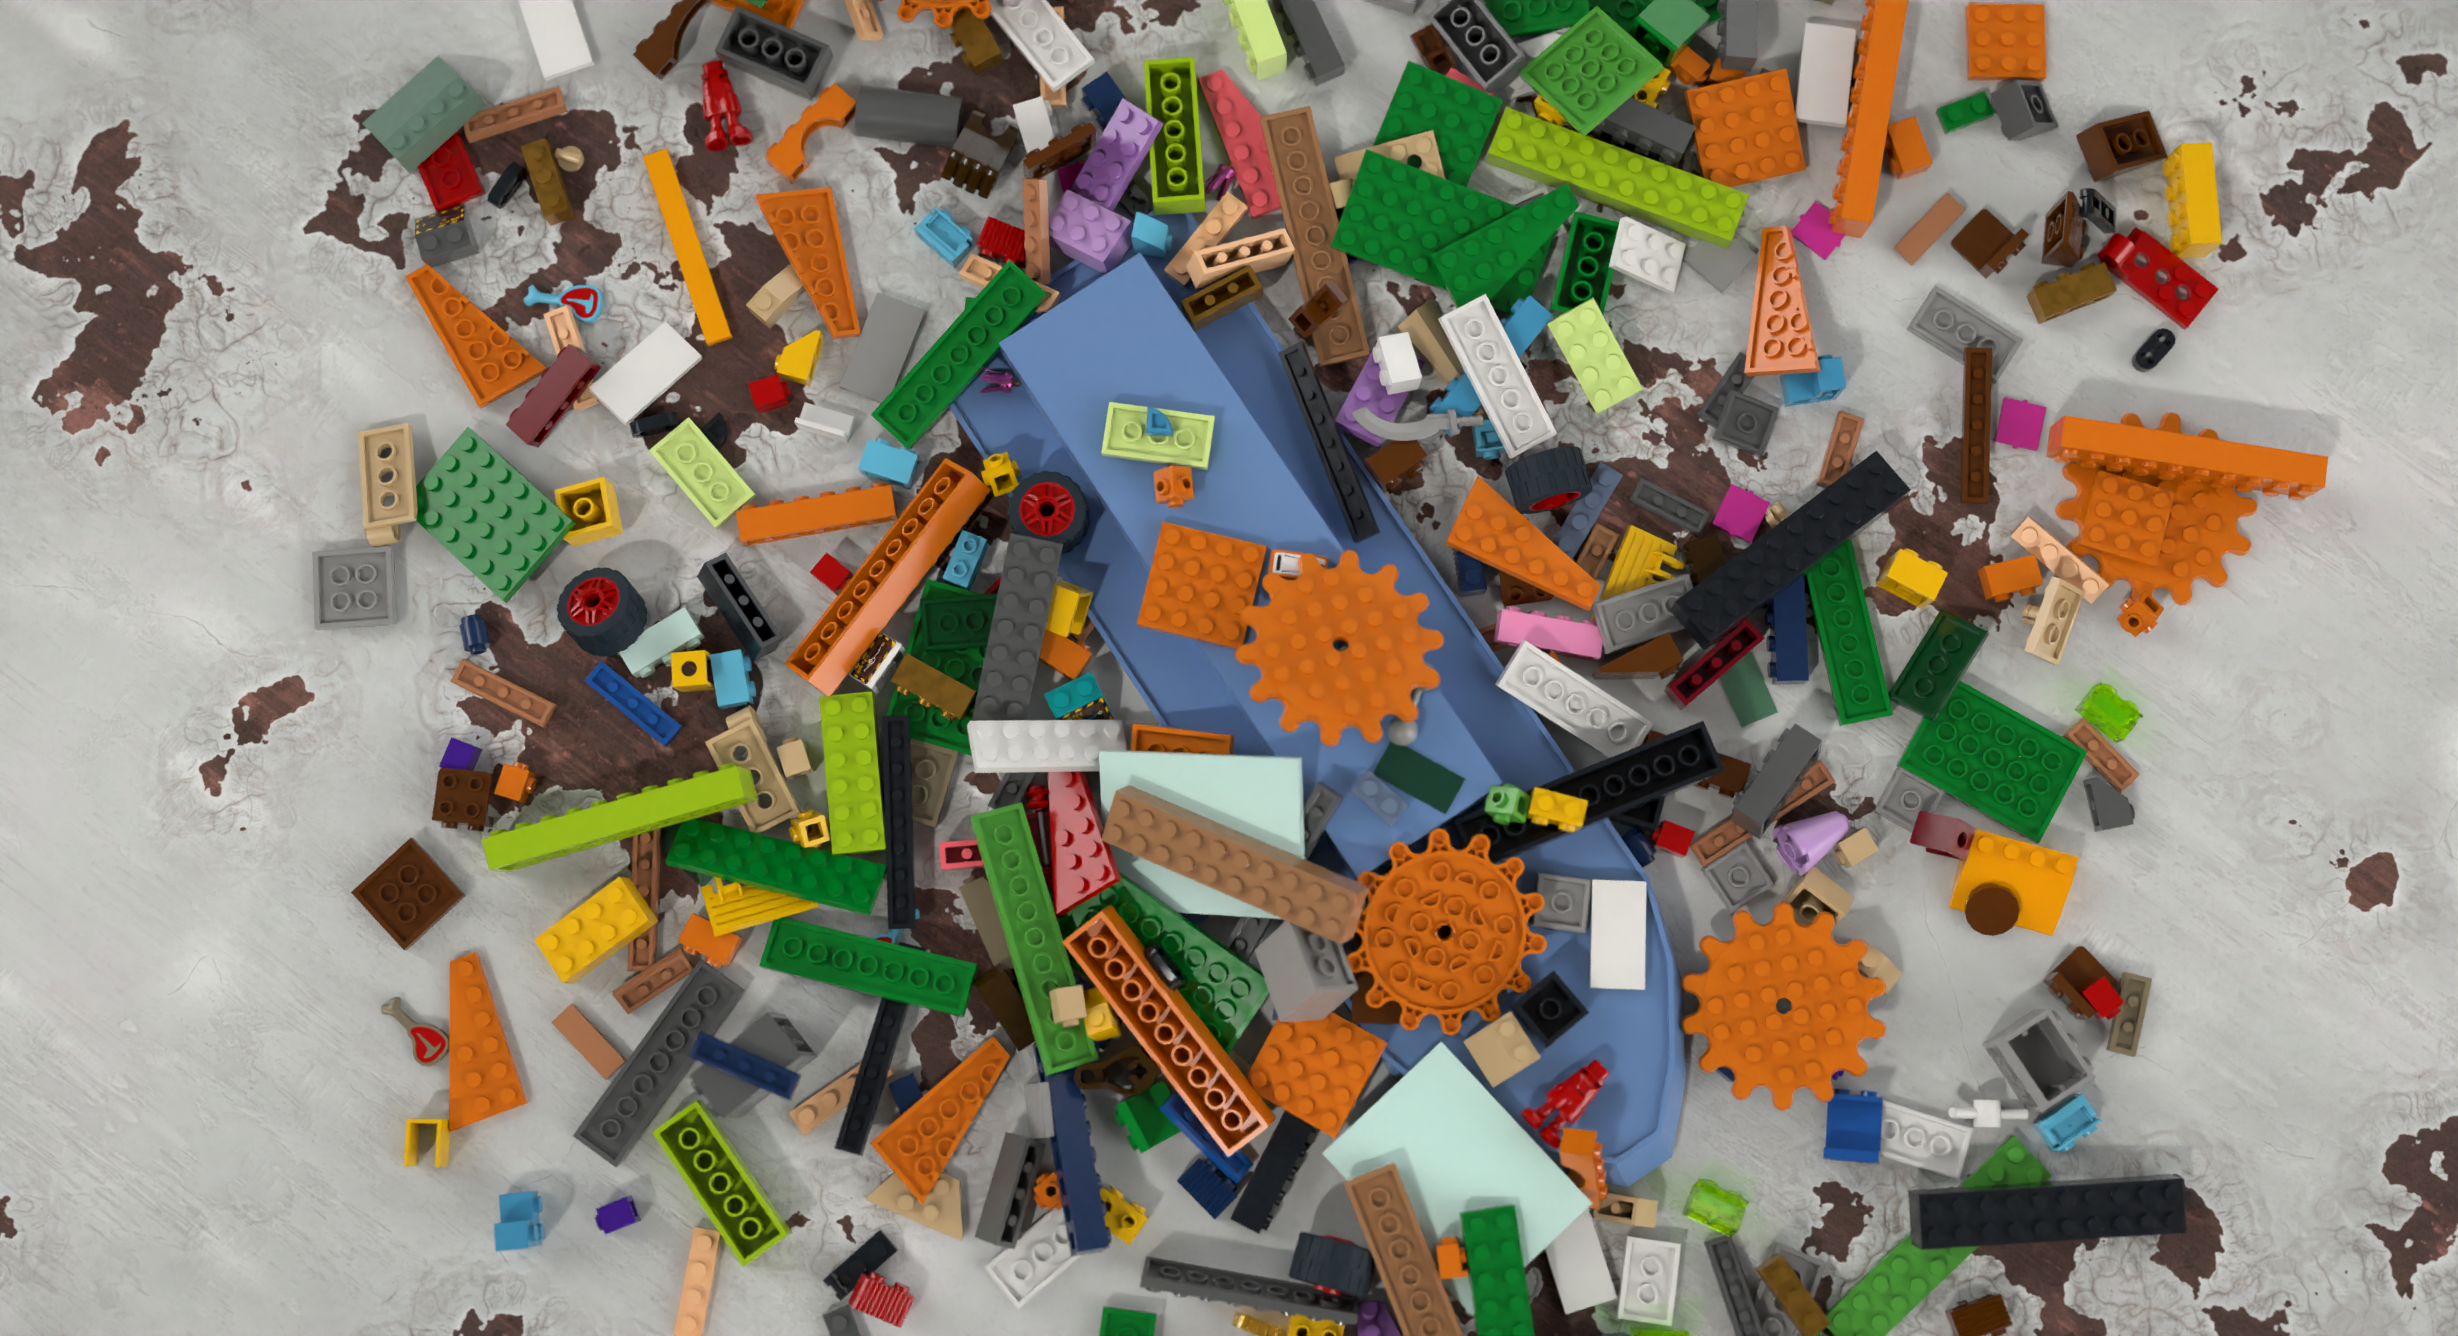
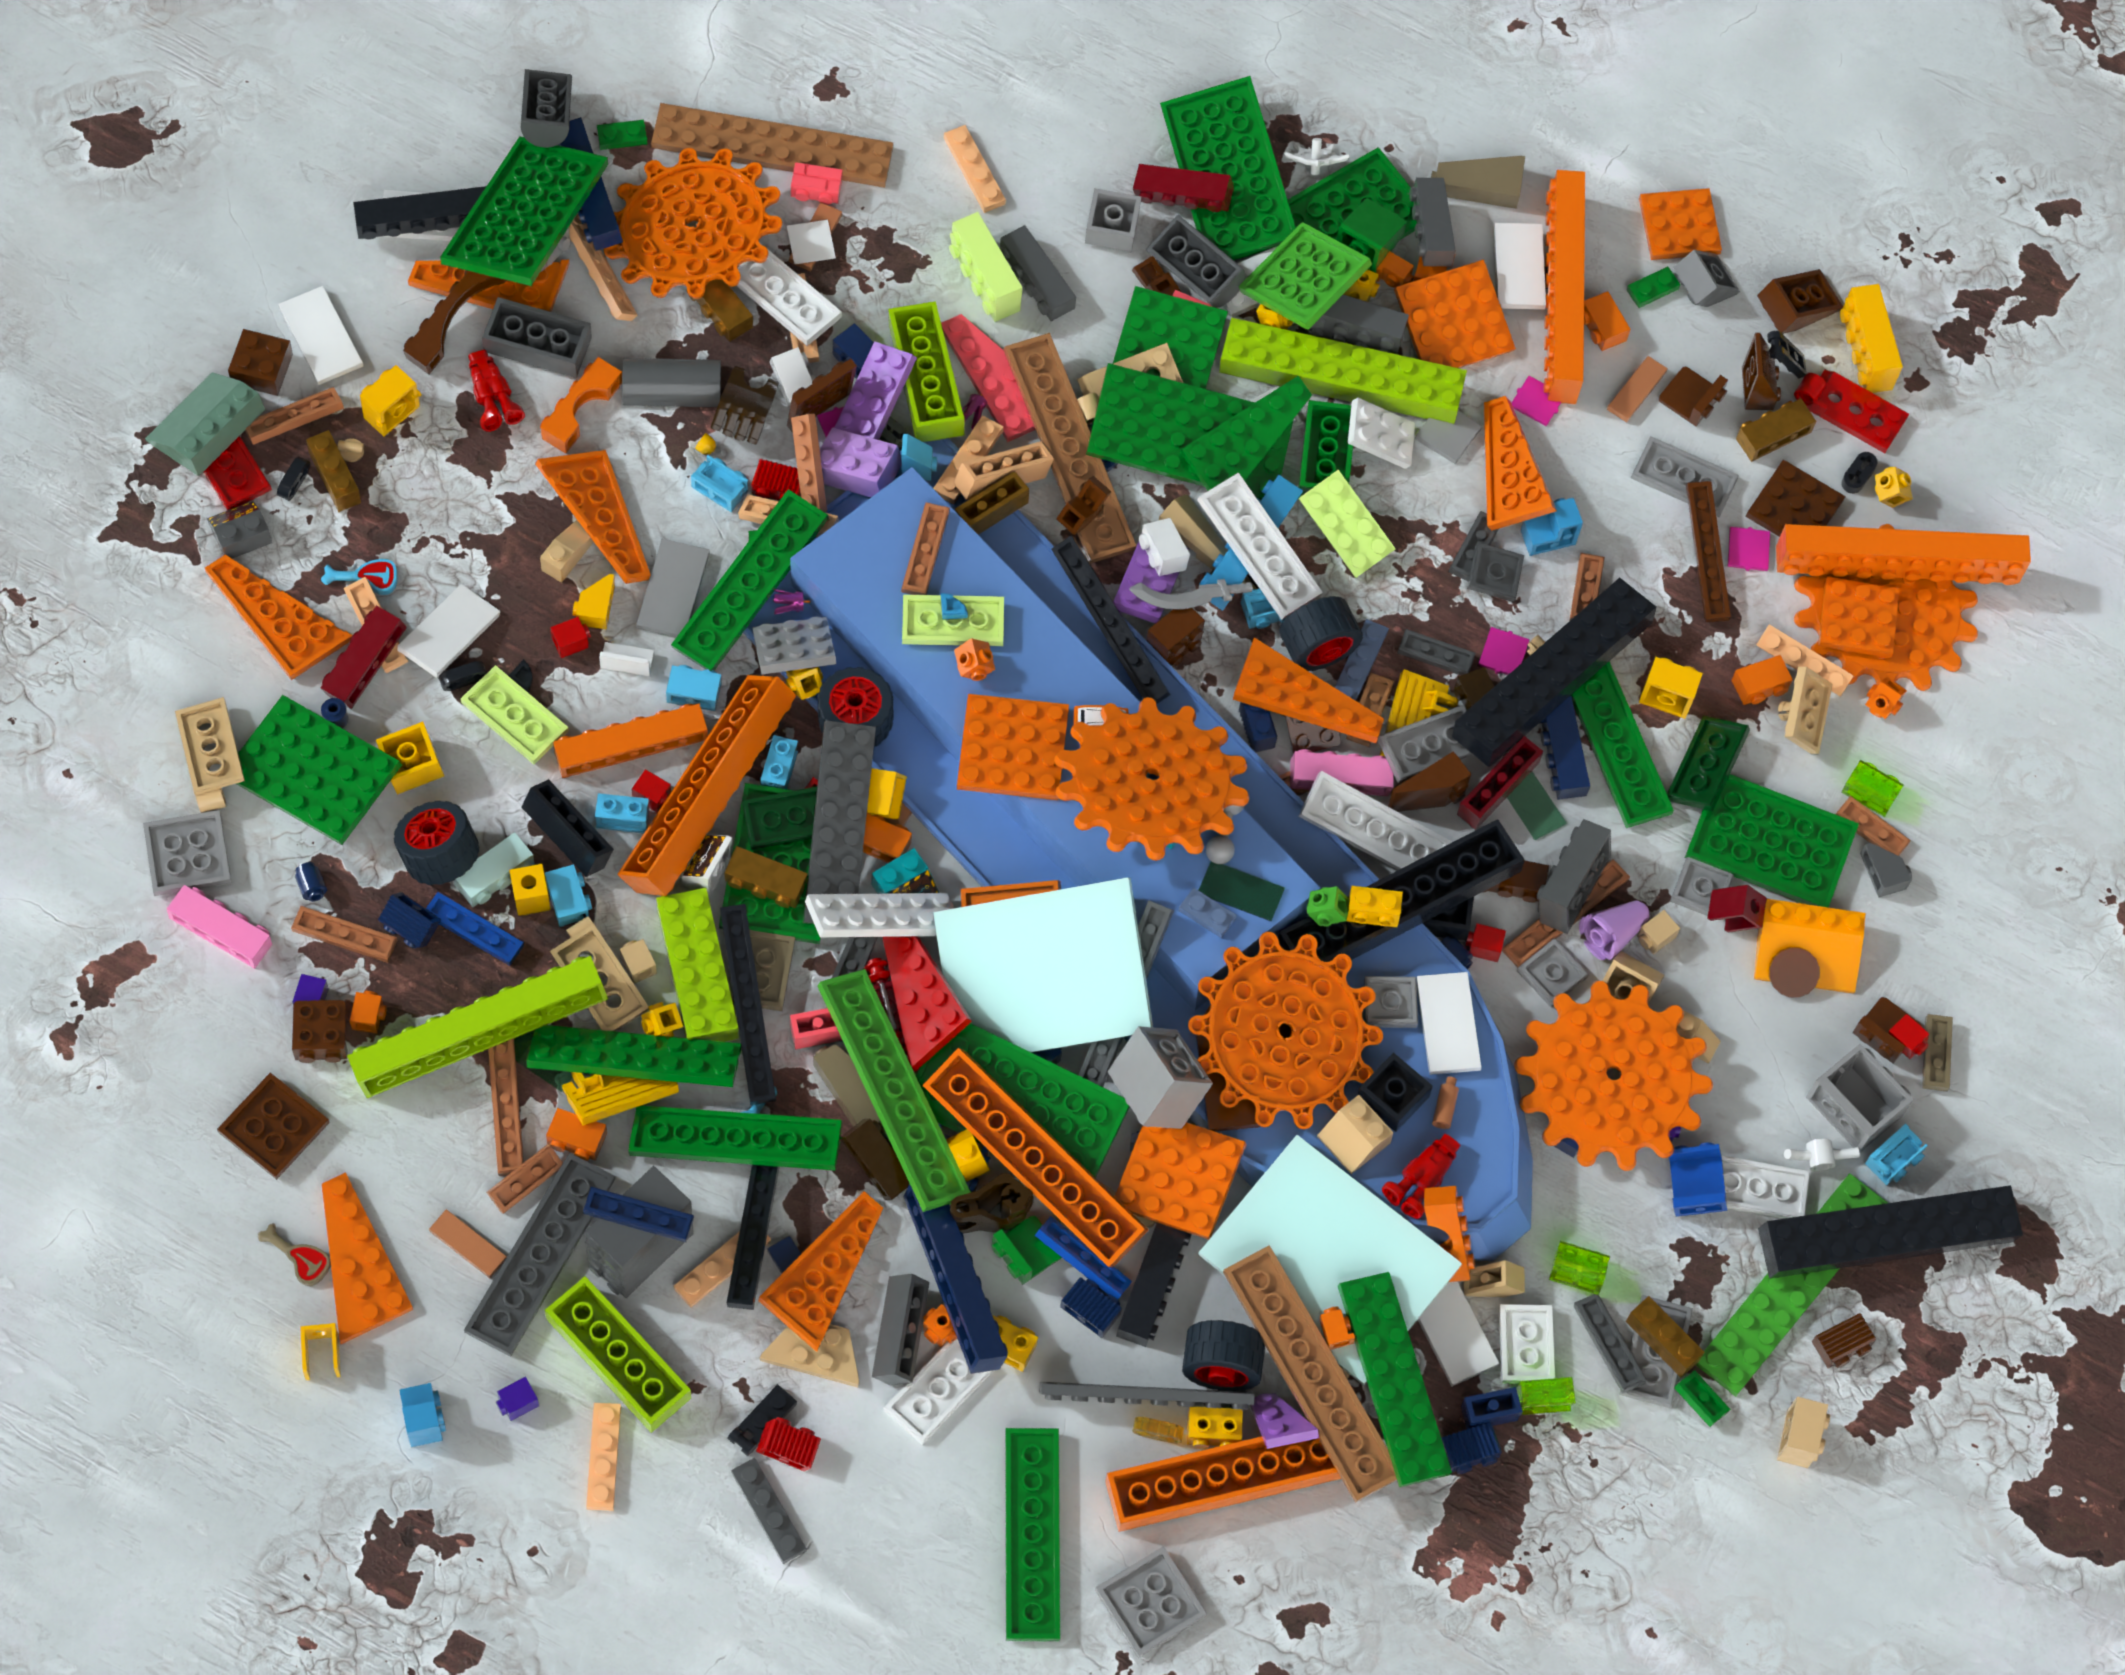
camera: 15 degrees left, 15 degrees down
yellow brick [534,877,659,984] -> none
light orange tile [643,148,733,346] -> none
light grey tile [1024,1082,1055,1139] -> none
tan brick [1049,985,1087,1027] -> none
medium nougat brick [1101,785,1369,944] -> none
black beam [1144,942,1186,991] -> none
none -> bright pink brick [167,885,272,969]
none -> reddish brown brick [228,329,293,396]
none -> dark blue brick [321,698,349,729]
none -> yellow brick [360,365,421,437]
none -> dark blue brick [378,892,441,948]
none -> medium azure hinge [595,793,649,833]
none -> yellow hinge [695,433,716,455]
none -> light grey plate [753,617,836,675]
none -> nougat tile [901,502,950,595]
none -> nougat cylinder [1432,1077,1459,1129]
none -> reddish brown plate [1745,459,1846,537]
none -> yellow brick [1875,467,1913,508]

